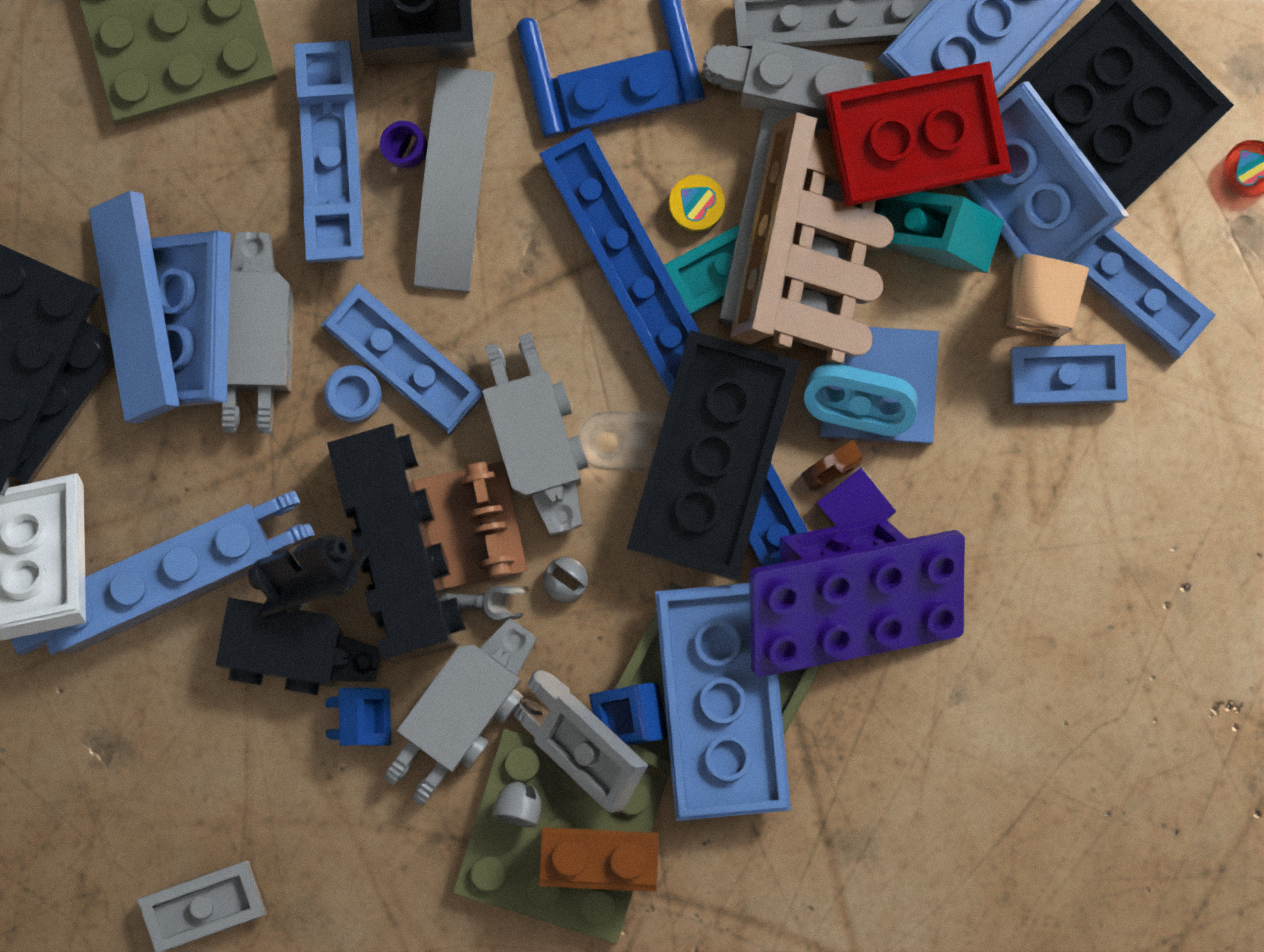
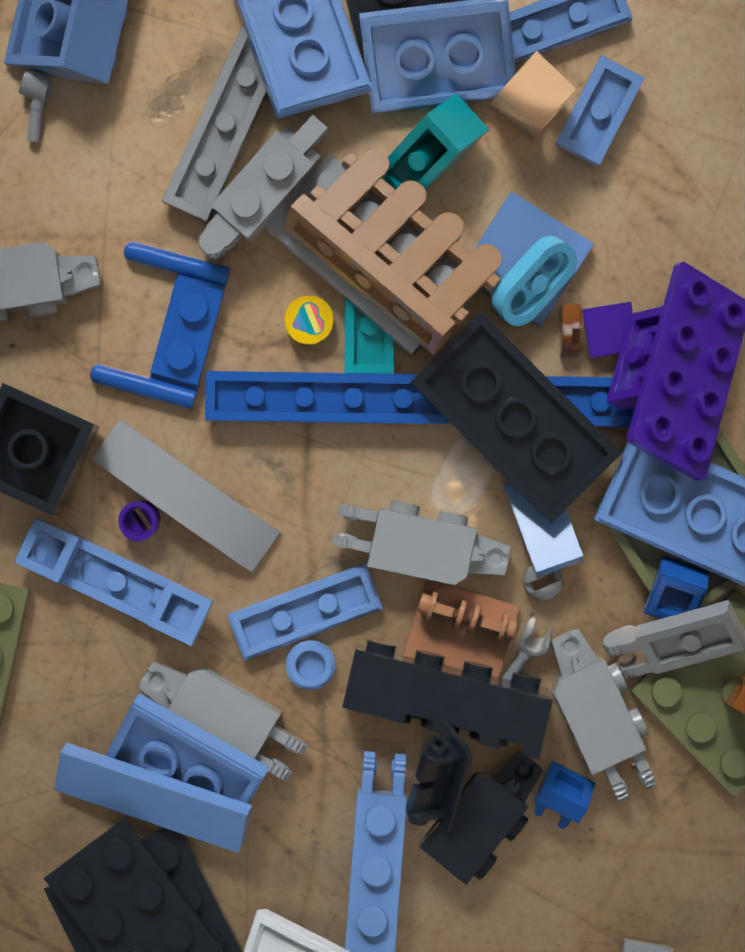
camera: 60 degrees left, 5 degrees up
light grey hinge [492,781,541,828] -> none
red tile [823,61,1012,207] -> none
none -> tile [504,482,584,577]

